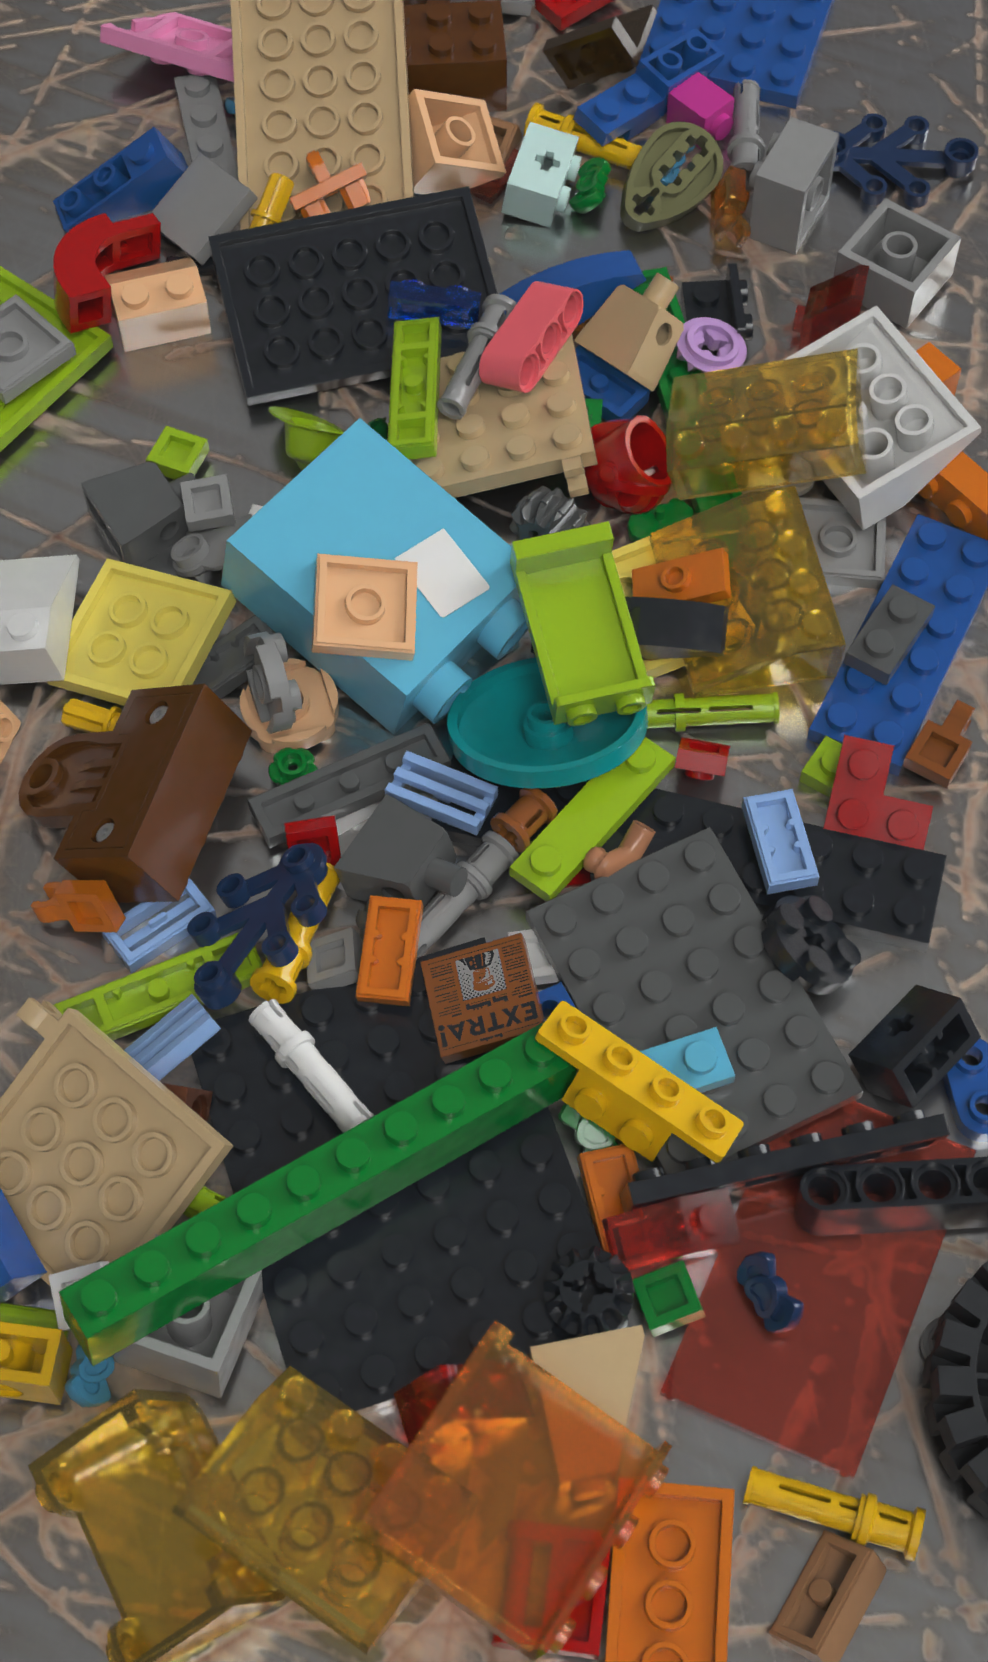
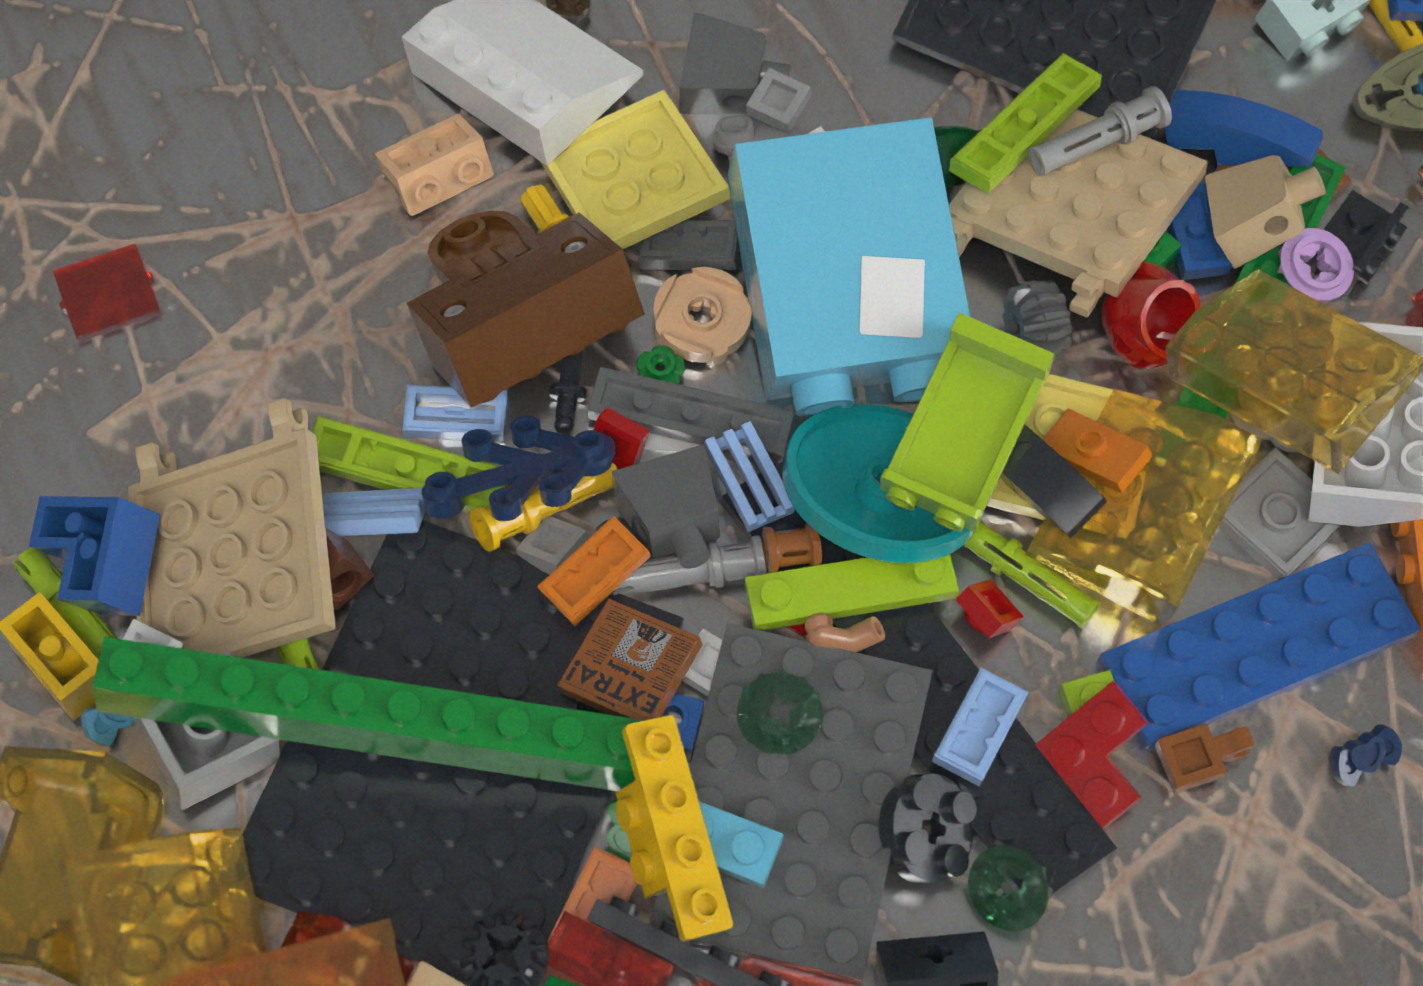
camera: 35 degrees right, 5 degrees up
orange plate [31,880,126,932] -> none
lime plate [146,426,210,480] -> none
light grey plate [243,631,302,734] -> none
white pin [248,999,374,1133] -> none
lime piece [269,406,345,470] -> none
light nougat tile [312,553,418,661] -> none
clear blue plate [388,279,481,329] -> none
coral beam [479,281,584,393] -> none
green piece [569,157,612,214] -> none
green piece [627,498,695,543] -> none
dark grey plate [844,584,935,685] -> none
none -> black piece [549,351,587,435]
none -> clear green gear [737,669,823,756]
none -> clear green gear [968,843,1053,931]

